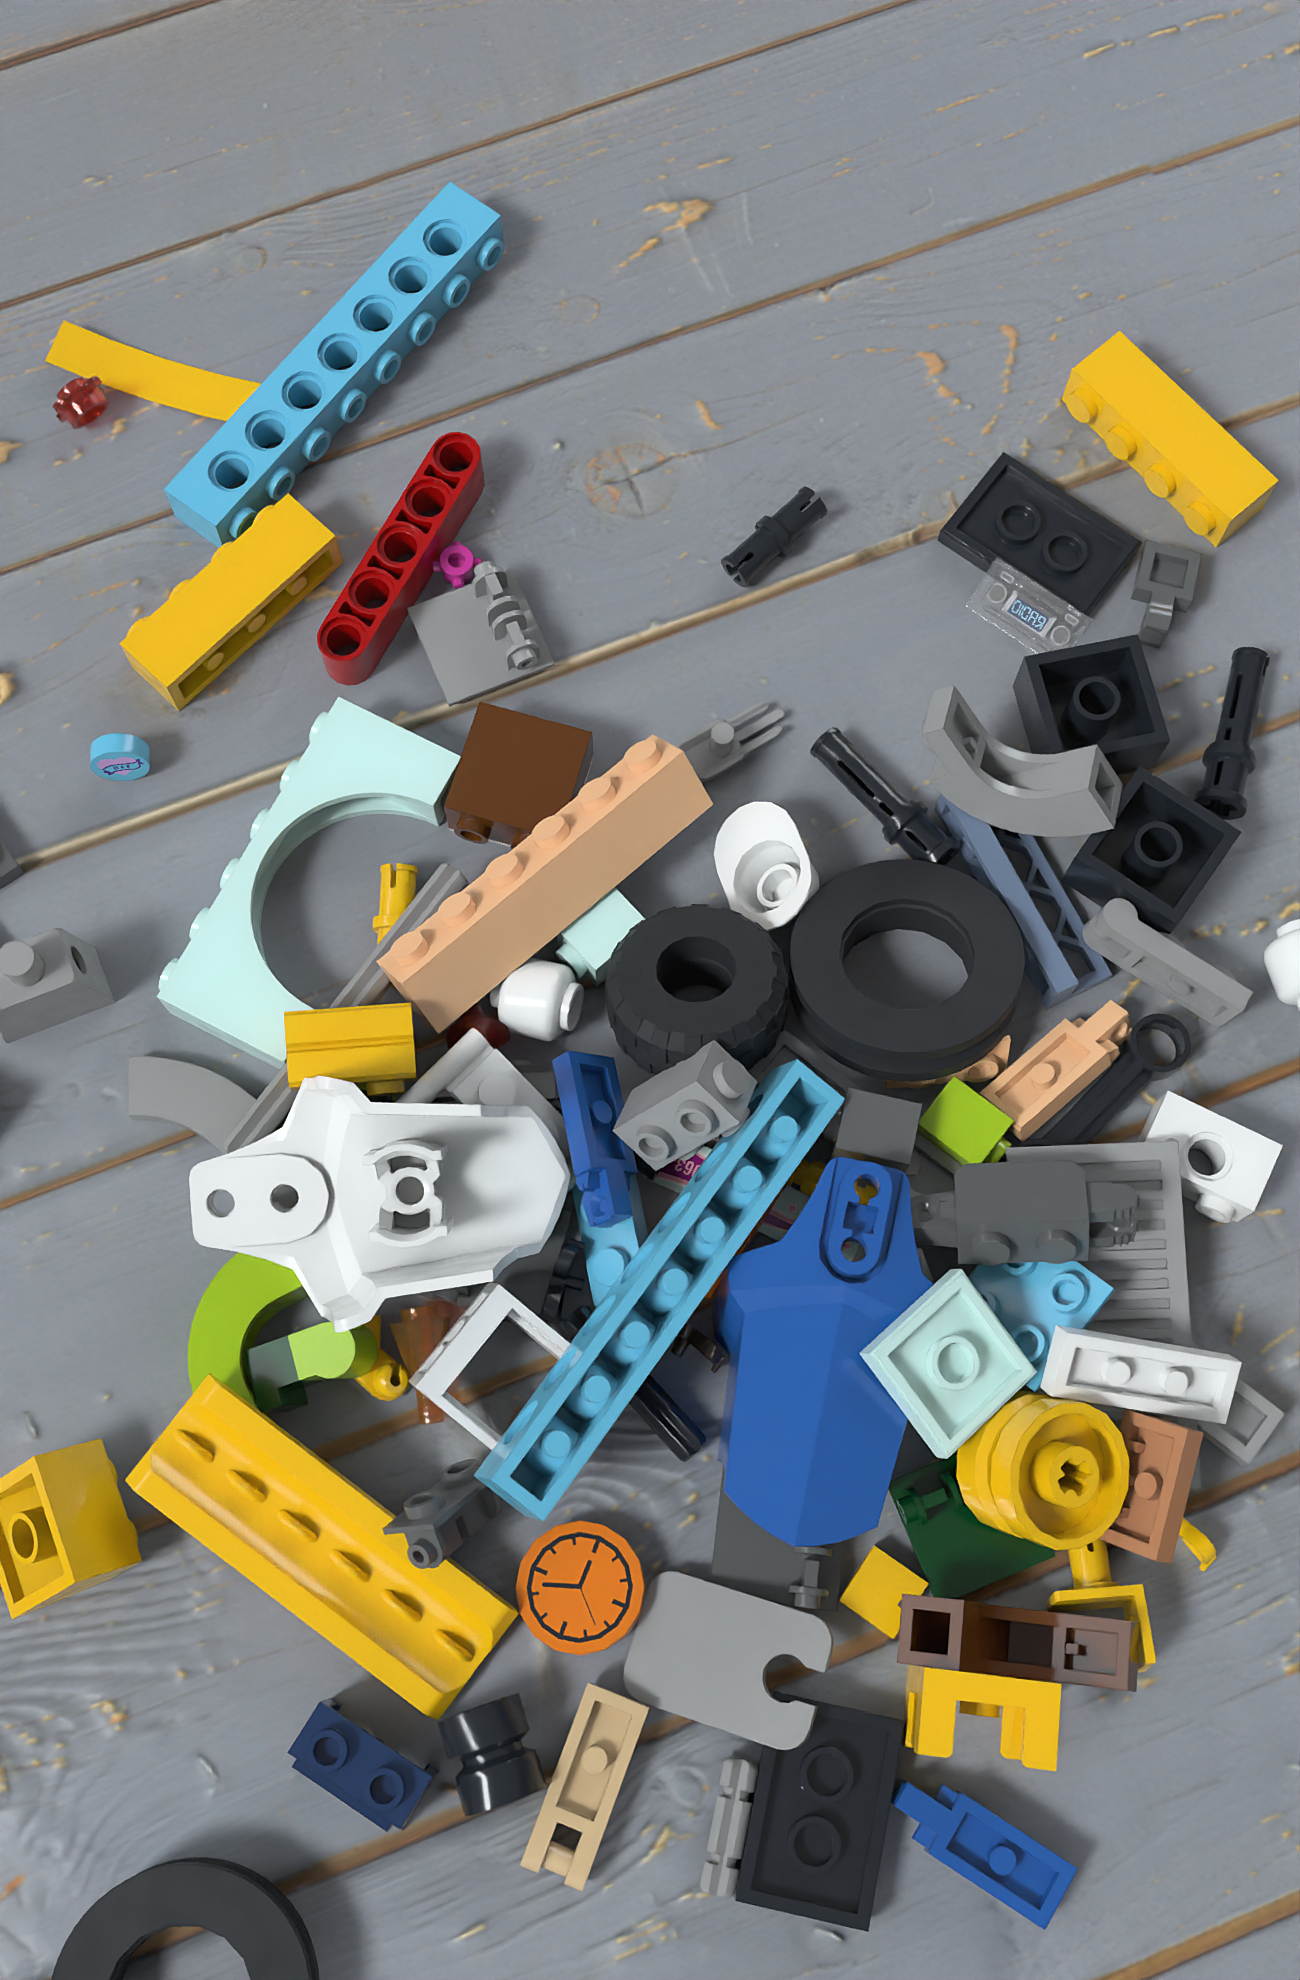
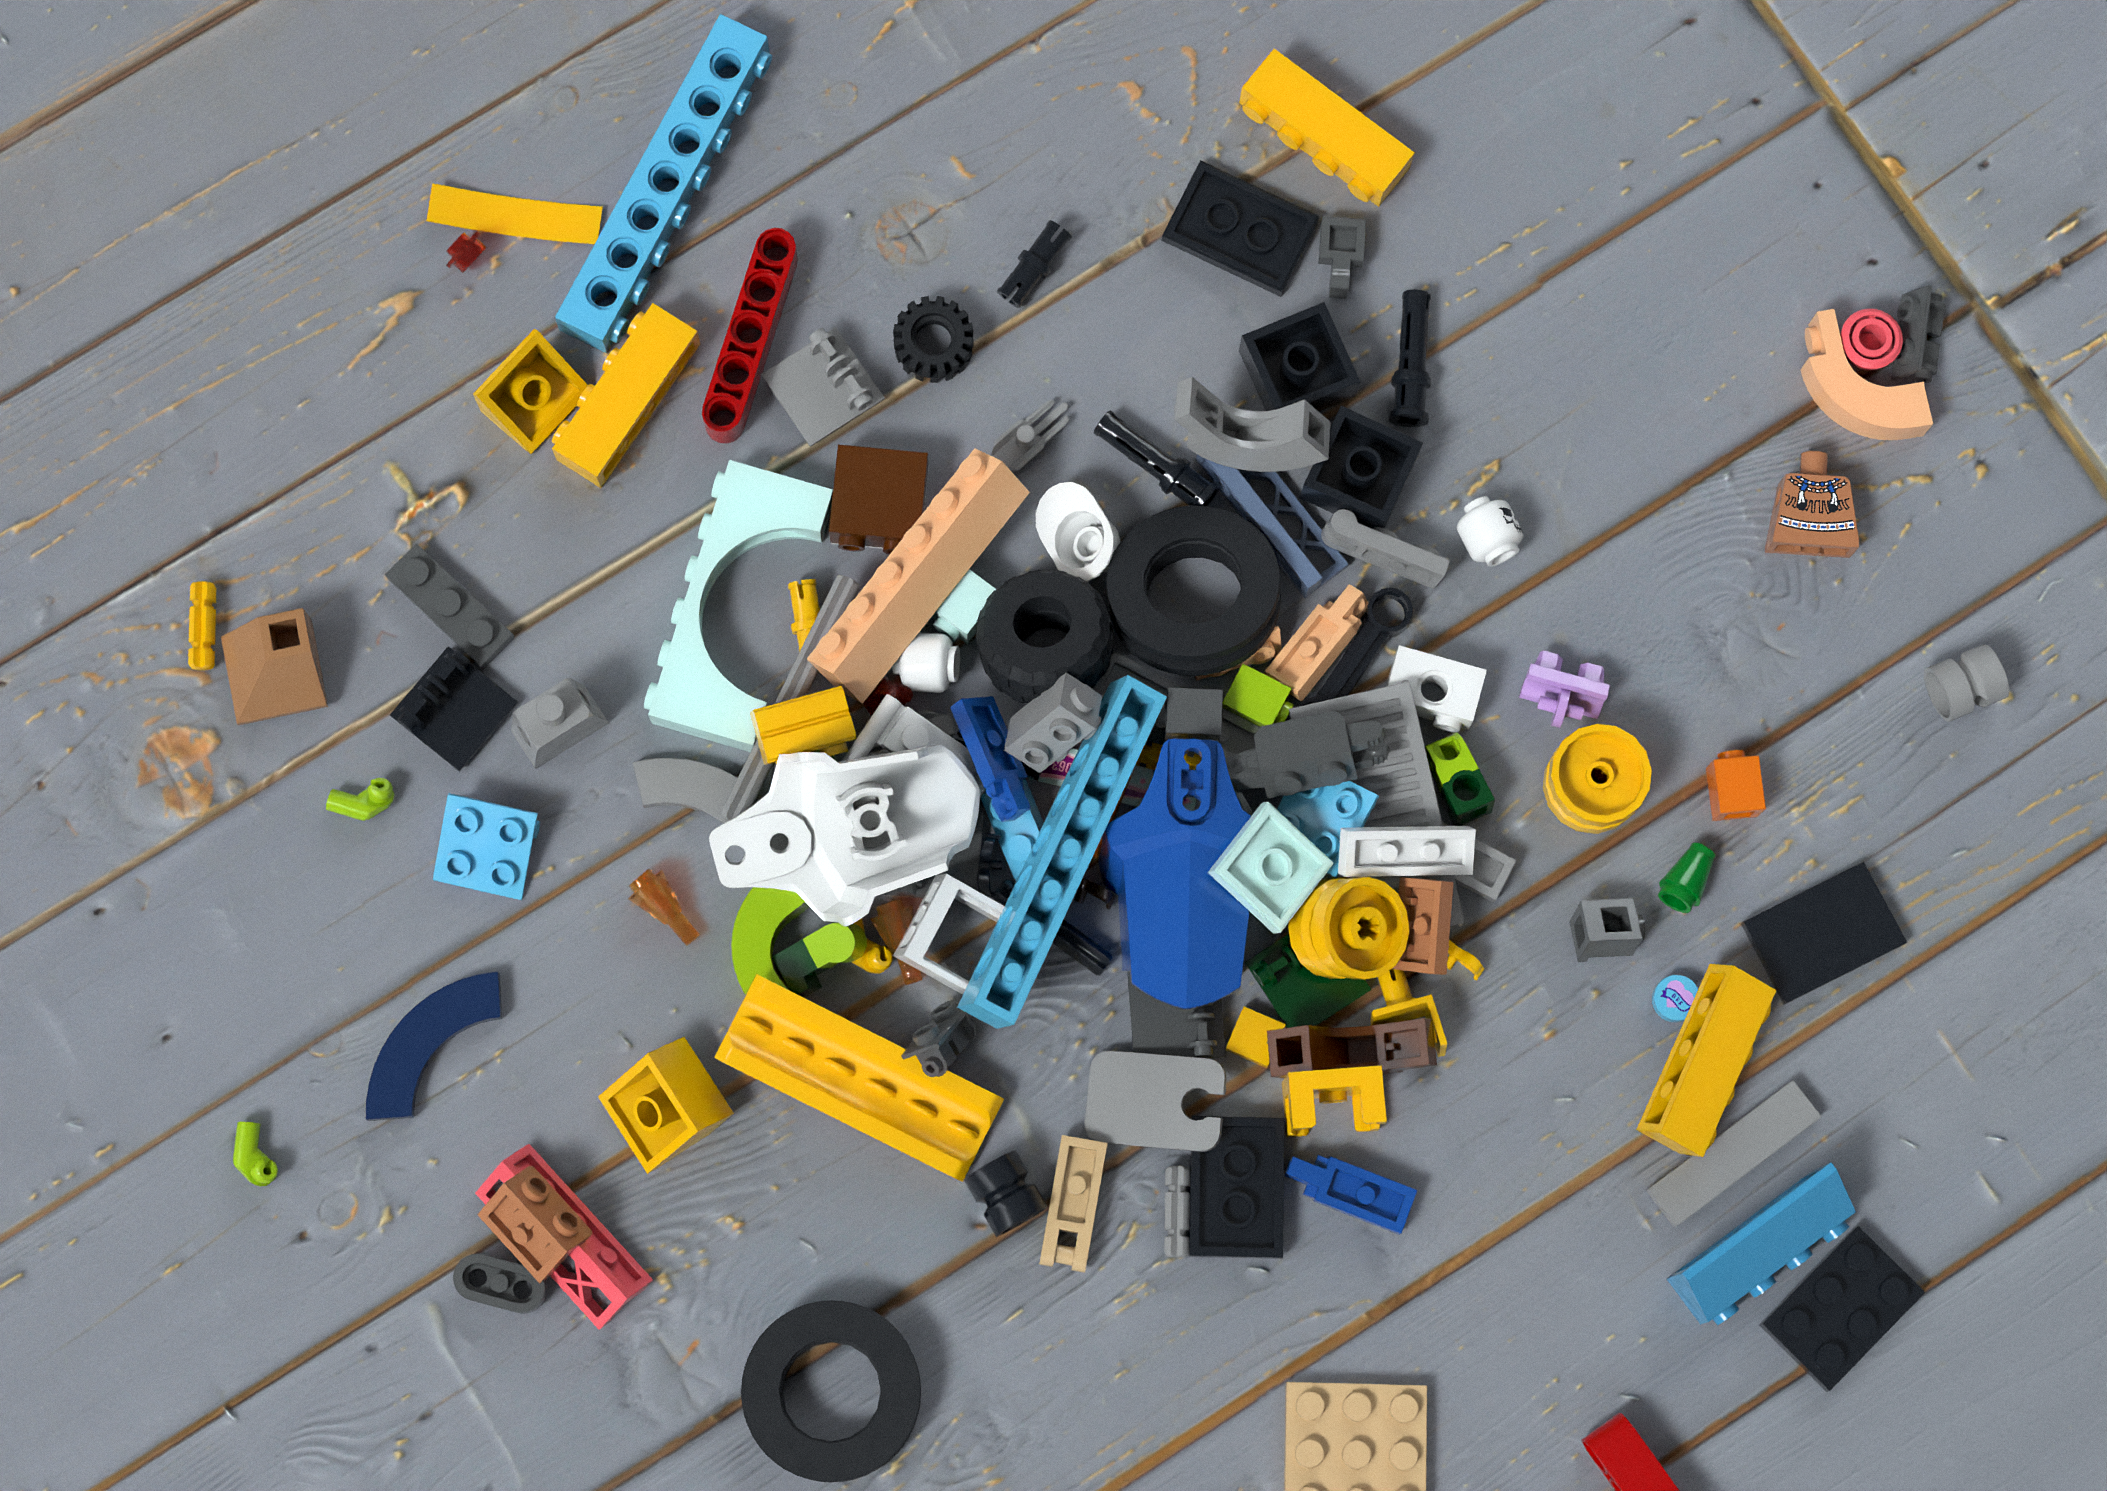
camera: 15 degrees left, 5 degrees up
medium azure tile [90,733,150,781] -> none
dark blue window [287,1698,439,1832] -> none
dark pink piece [433,541,482,589] -> none
orange tile [515,1520,646,1656] -> none
clear tile [965,557,1093,654] -> none
none -> yellow slope [473,329,588,454]
none -> clear orange cone [628,868,700,946]
none -> black tyre [893,296,974,383]
none -> leg [1425,732,1495,826]

